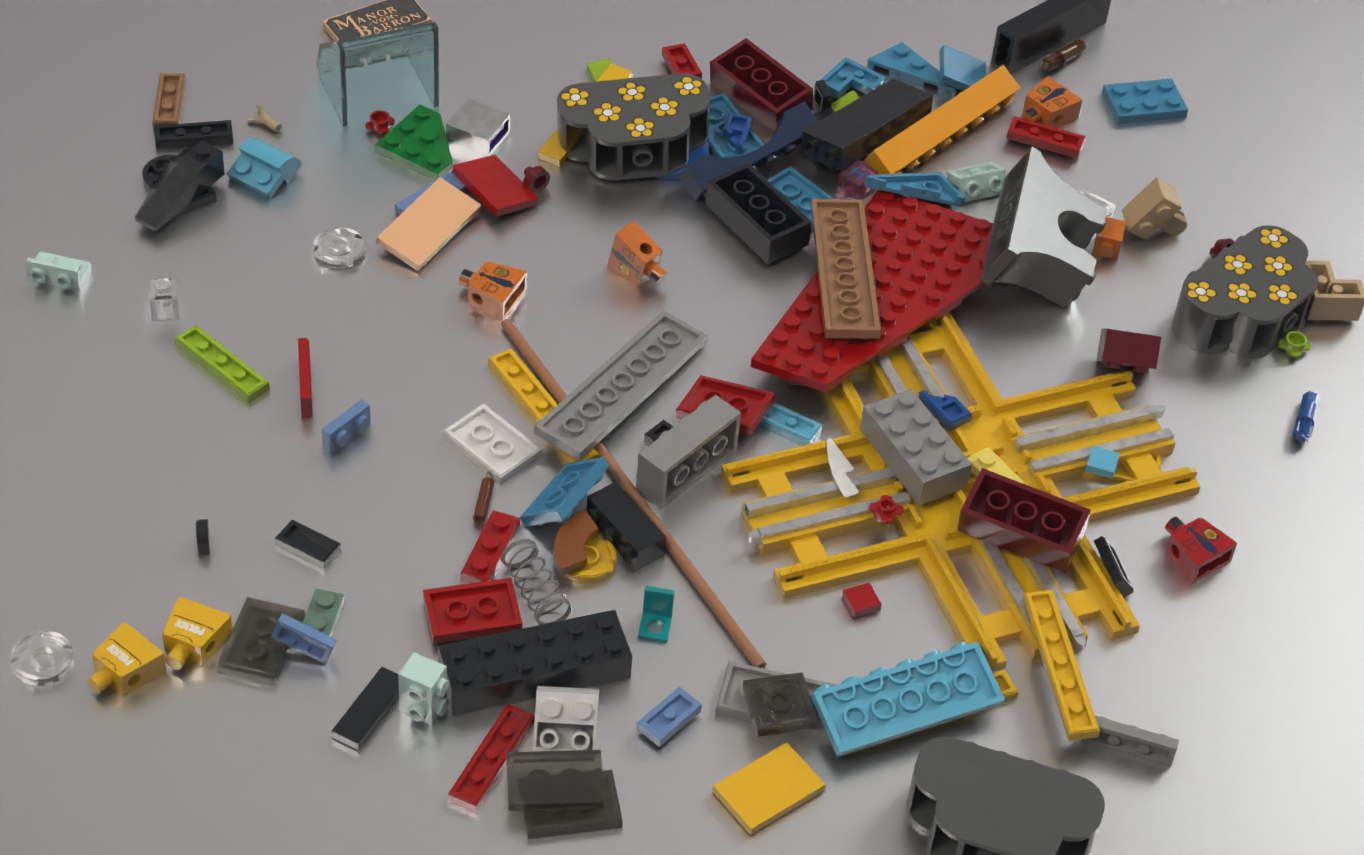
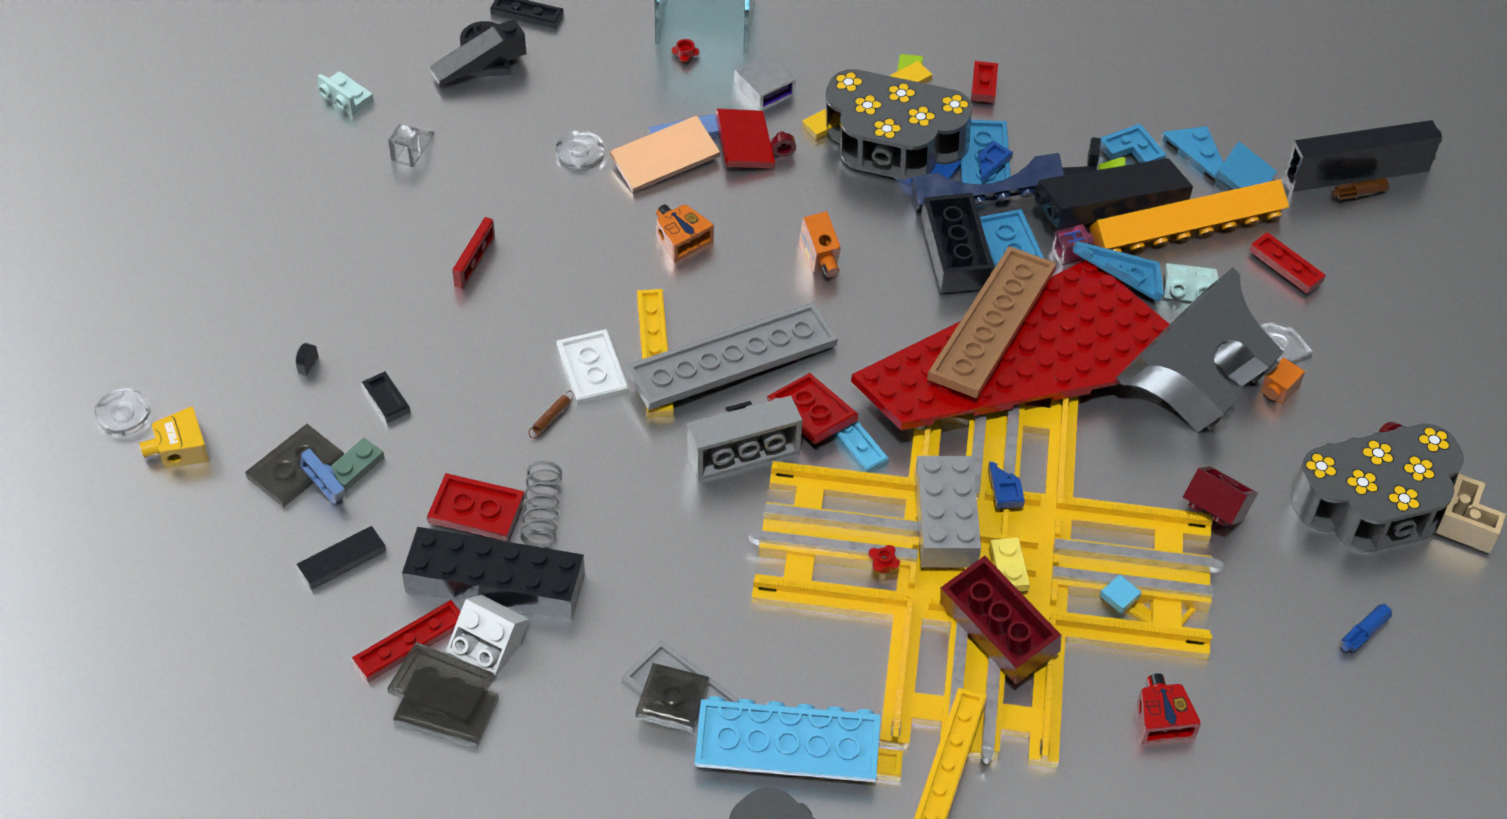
camera: 30 degrees right, 5 degrees up
yellow torso [162,596,233,670] -> none
lime tile [175,325,270,403] -> none
medium azure brick [226,137,302,199] -> none
tan bar [247,103,282,133] -> none
medium blue plate [322,399,371,454] -> none
green plate [375,104,453,181] -> none
light aqua brick [398,652,449,726] -> none
red plate [461,510,520,583] -> none
nougat piece [501,319,767,669] -> none
dark azure plate [519,457,610,526] -> none
dark orange tile [554,509,599,576] -> none
yellow tile [564,535,617,584] -> none
black brick [586,482,667,571] -> none
medium blue plate [637,687,702,747] -> none
teal bracket [638,586,675,643] -> none
dark red brick [710,38,813,132] -> none
yellow tile [712,742,826,835] -> none
white sticker [827,438,859,498] -> none
red tile [842,583,882,618] -> none
orange torso [1021,76,1083,128] -> none
black tile [1094,536,1134,597] -> none
dark azure plate [1102,79,1188,124] -> none
tan brick [1121,177,1187,240] -> none
lime plate [1278,331,1311,358] -> none

